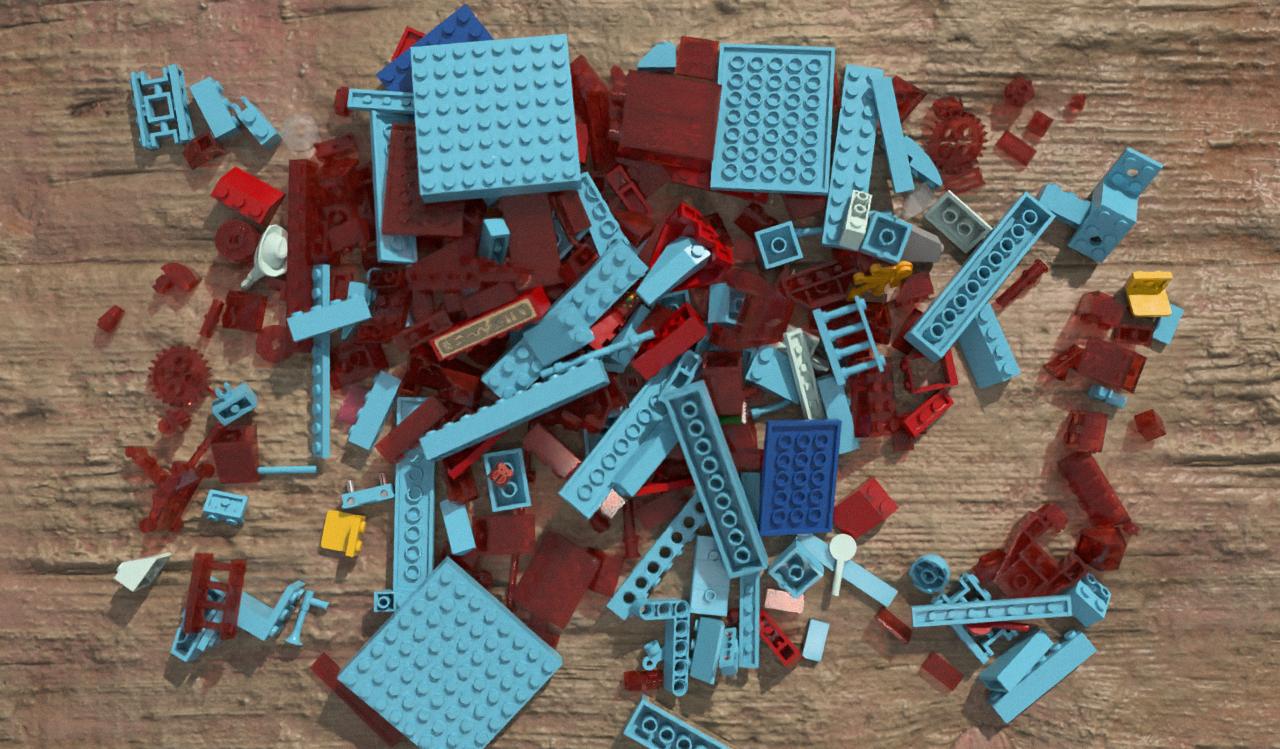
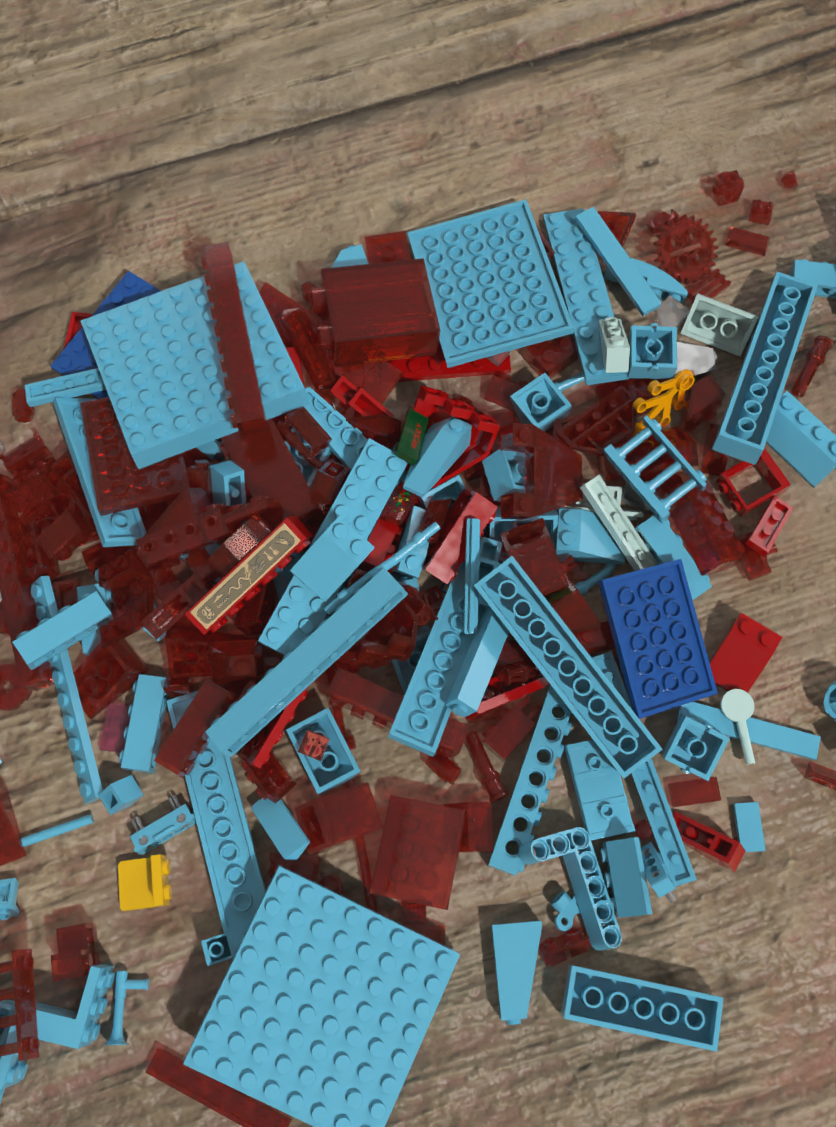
camera: 15 degrees left, 15 degrees down
none -> clear red brick [50,923,100,982]
none -> medium azure brick [98,775,144,816]
none -> clear red brick [201,242,268,436]
none -> dark green tile [394,408,429,466]
none -> medium azure axle [464,518,480,635]
none -> medium azure slope [491,921,542,1025]

